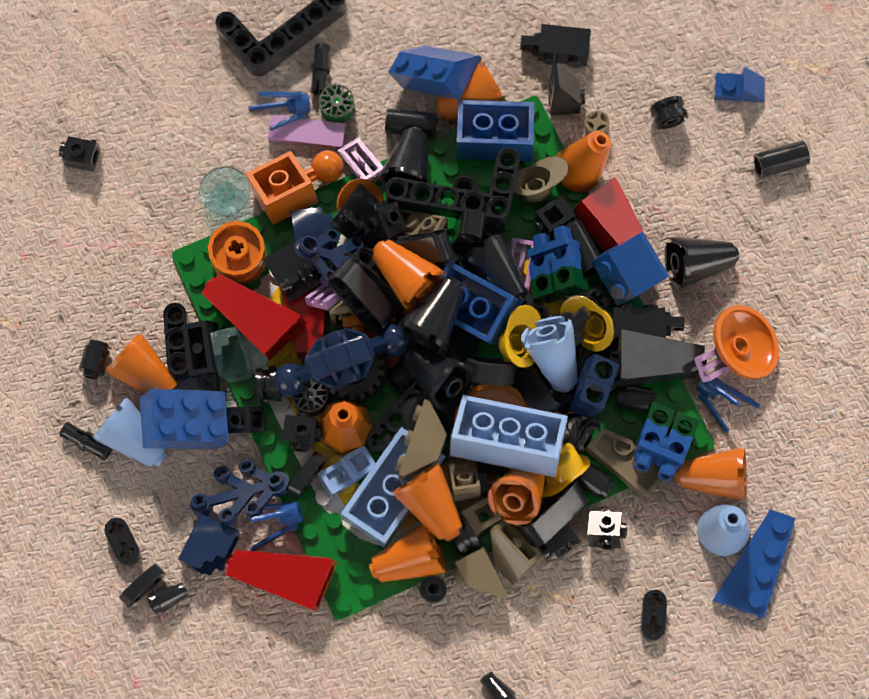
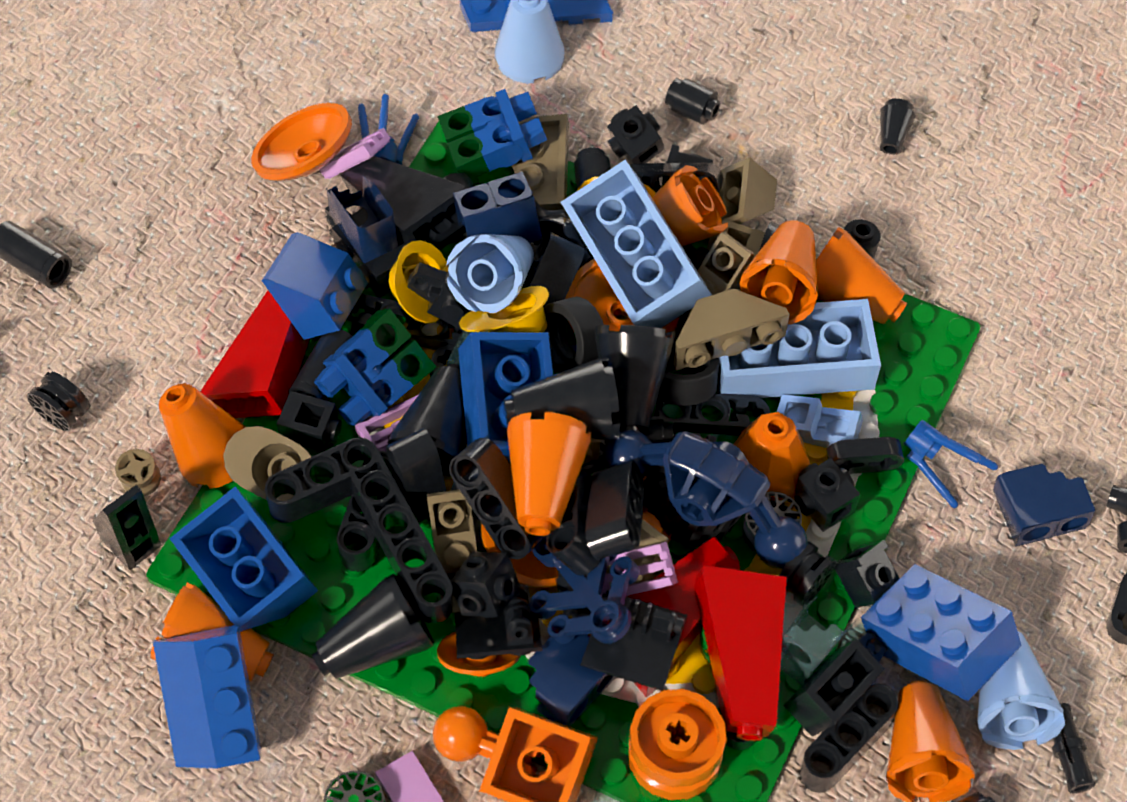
camera: 130 degrees left, 15 degrees down
dark blue plant [190,459,290,526] -> none
red slope [225,550,337,612] -> none
lavender tile [338,138,383,183] -> none
black pin [385,108,437,138] -> none
dark tan slope [451,547,508,598] -> none
black hinge [520,24,591,68] -> none
black beam [640,589,667,641] -> none
black cone [664,237,739,288] -> none
orange cone [675,448,747,501] -> none
none -> dark blue piece [326,176,398,264]
none -> black brick [665,78,721,125]

